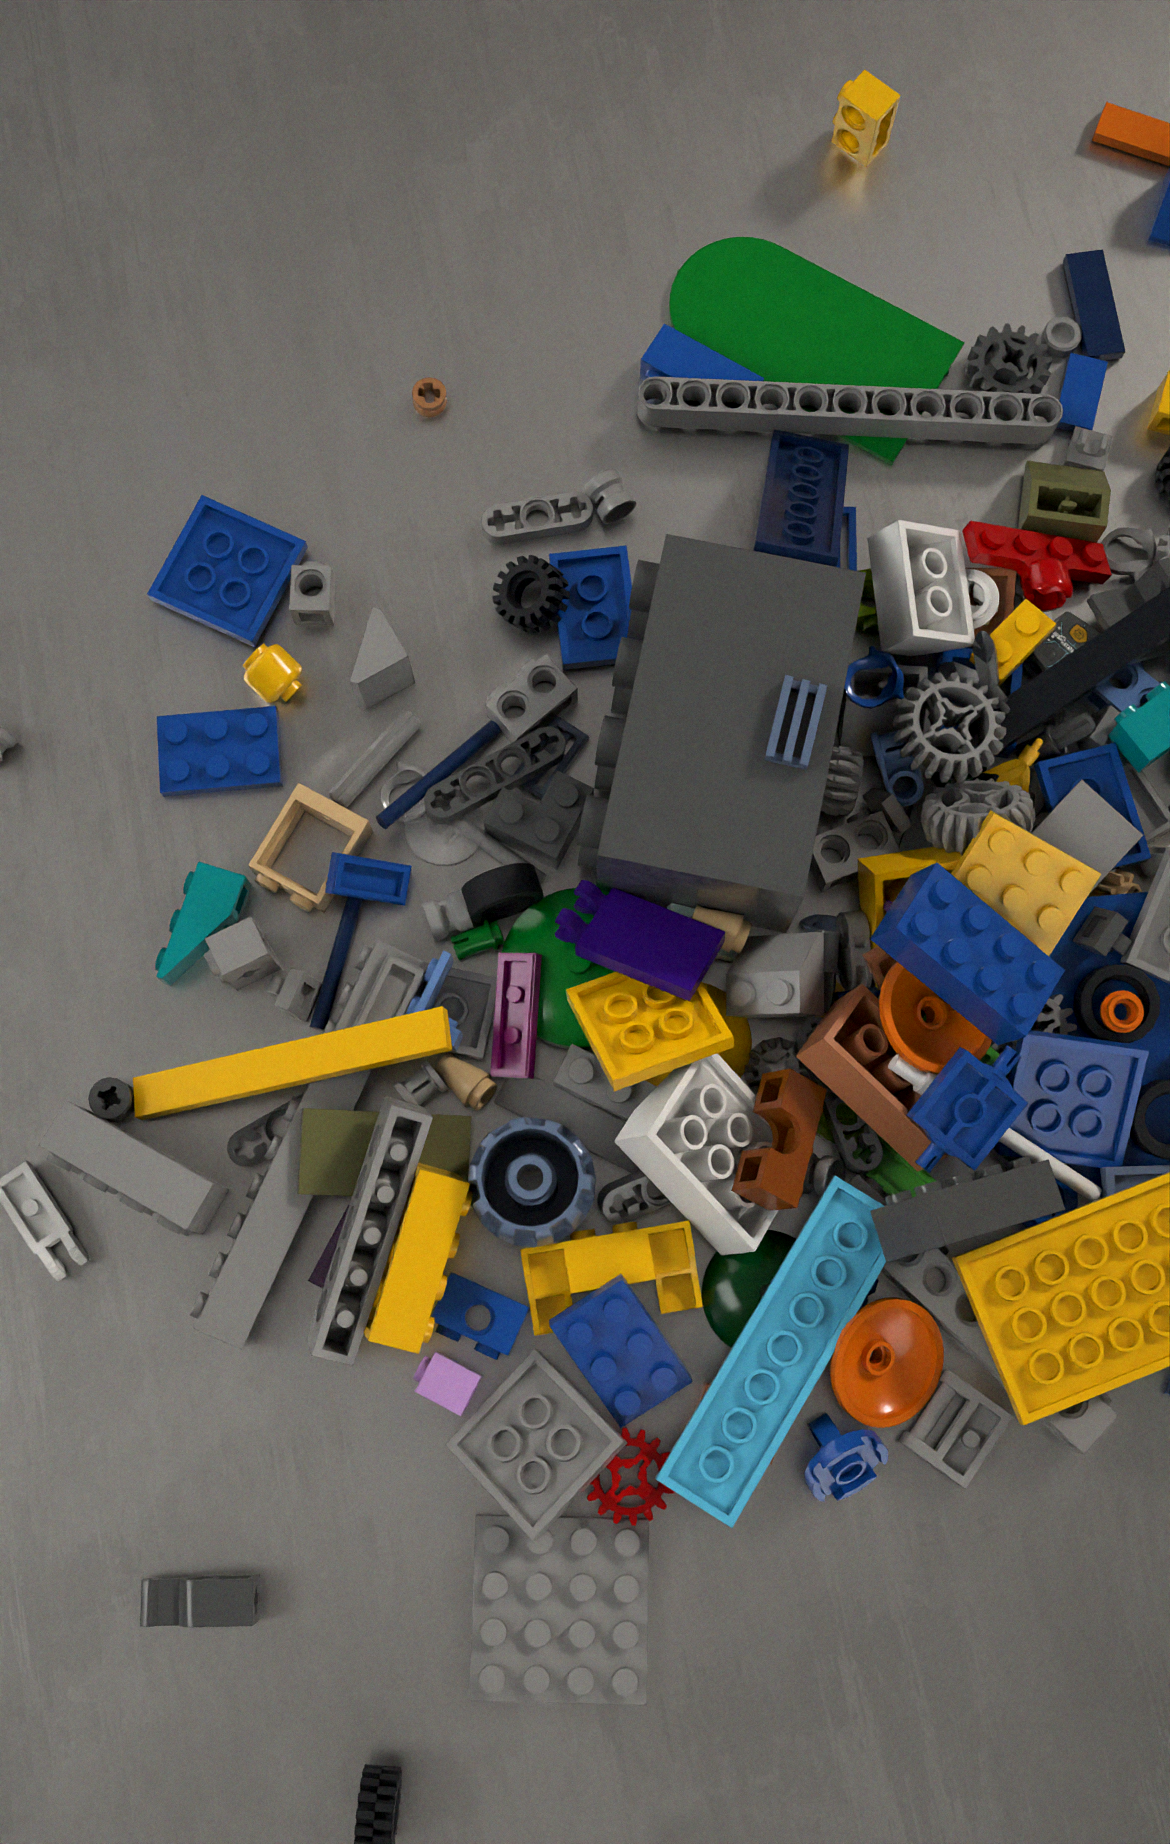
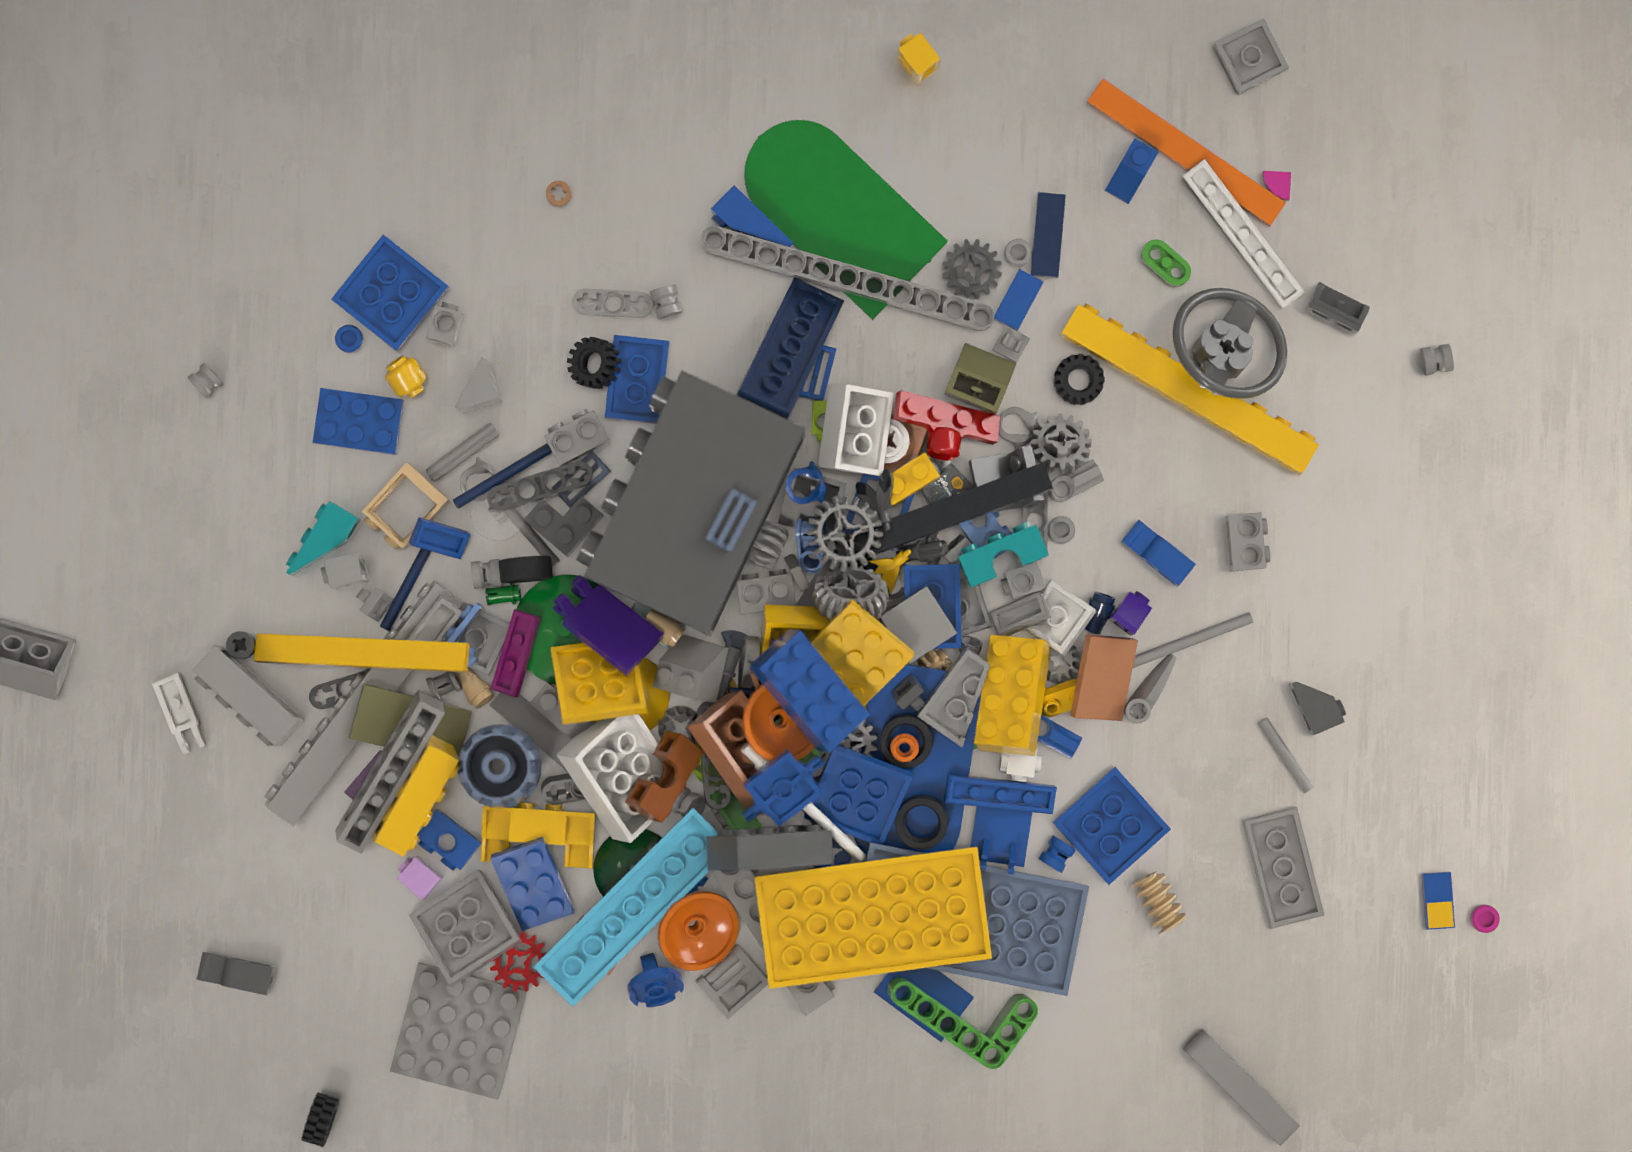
camera: 10 degrees right, 10 degrees up
none -> blue tile [335,325,364,353]

